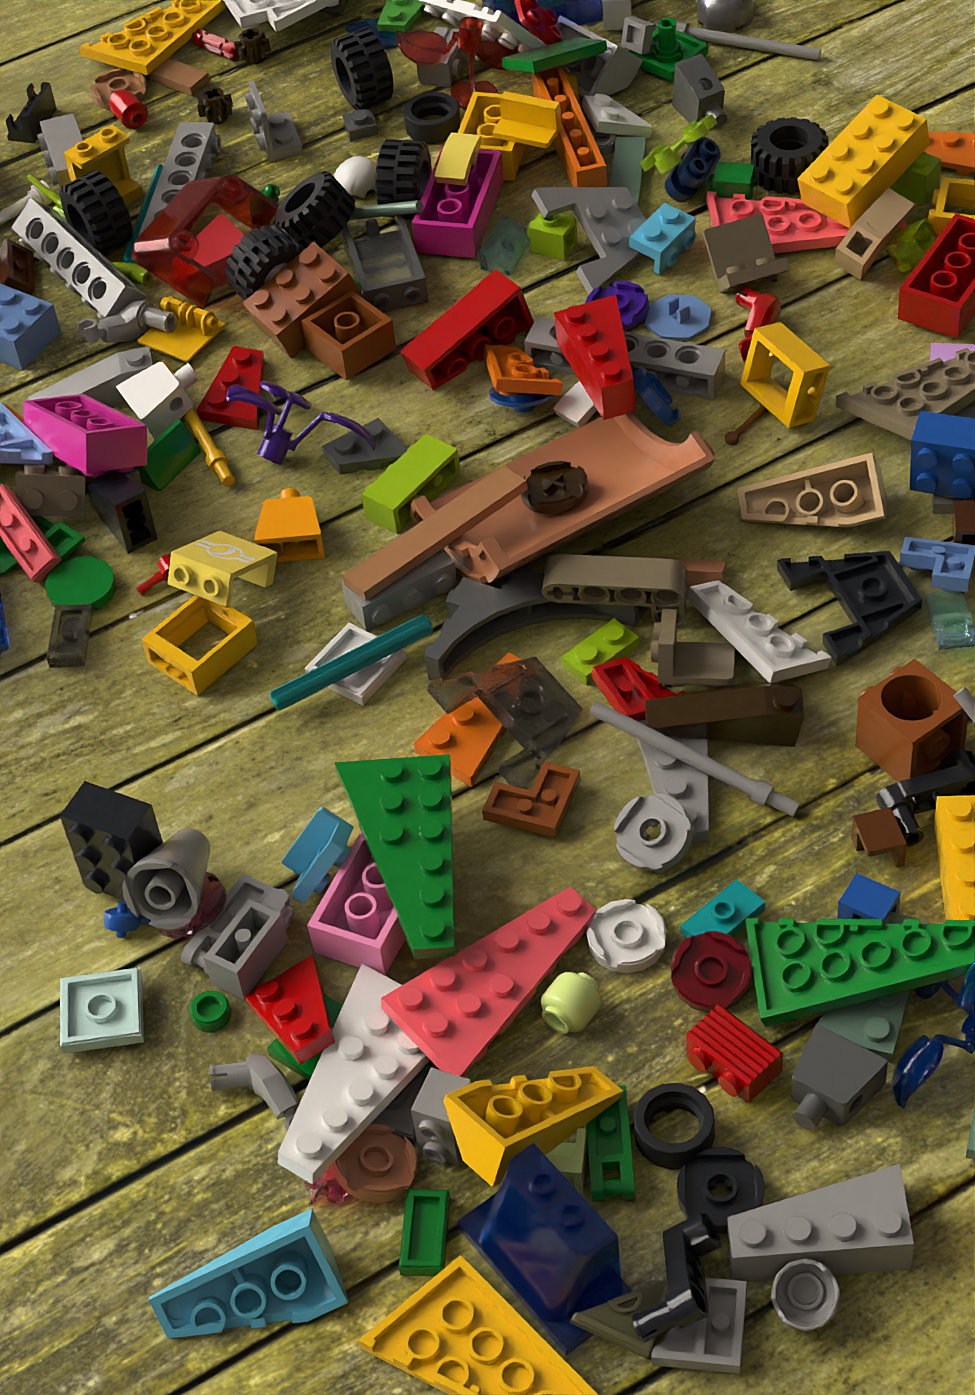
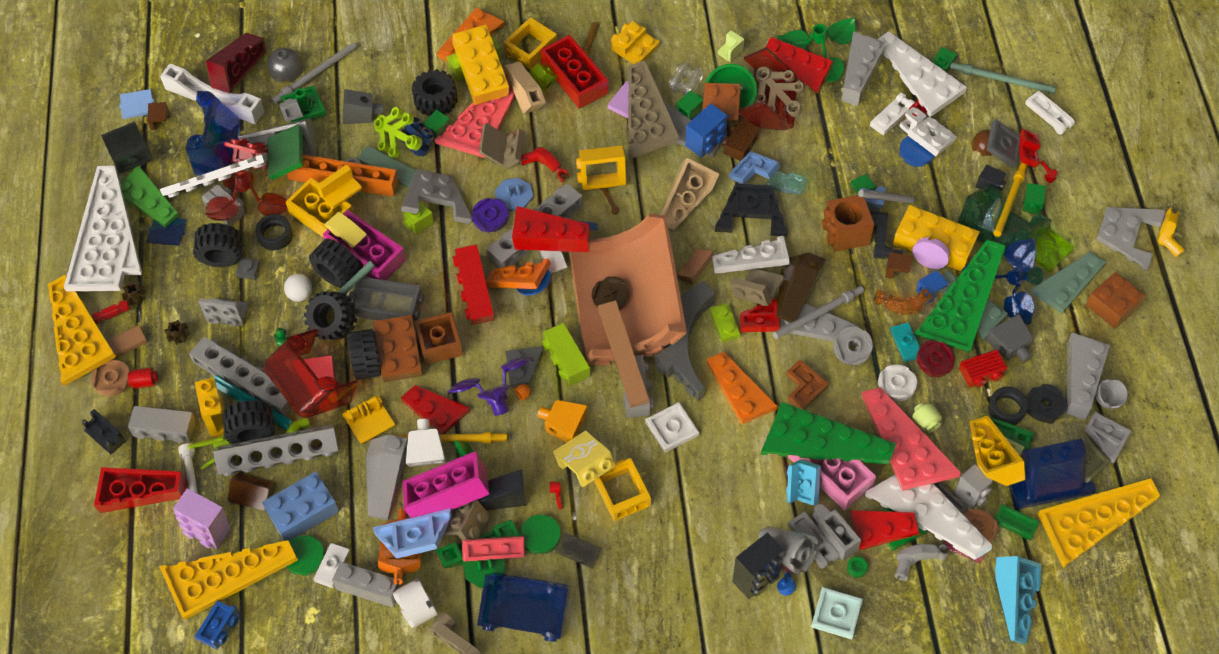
camera: 70 degrees left, 10 degrees up
light grey arm [78,300,177,343] -> none
teal axle [269,615,433,711] -> none
clear smoke wing [427,656,583,789] -> none
clear light blue slope [479,215,530,276] -> none
dark tan beam [541,554,688,627] -> none
white wing [582,94,653,138] -> none
medium azure bracket [629,203,697,275] -> none
black beam [632,1213,721,1343] -> none
none -> orange hinge [514,384,531,401]
none -> clear orange arm [874,289,932,315]
none -> lavender tile [912,238,950,269]

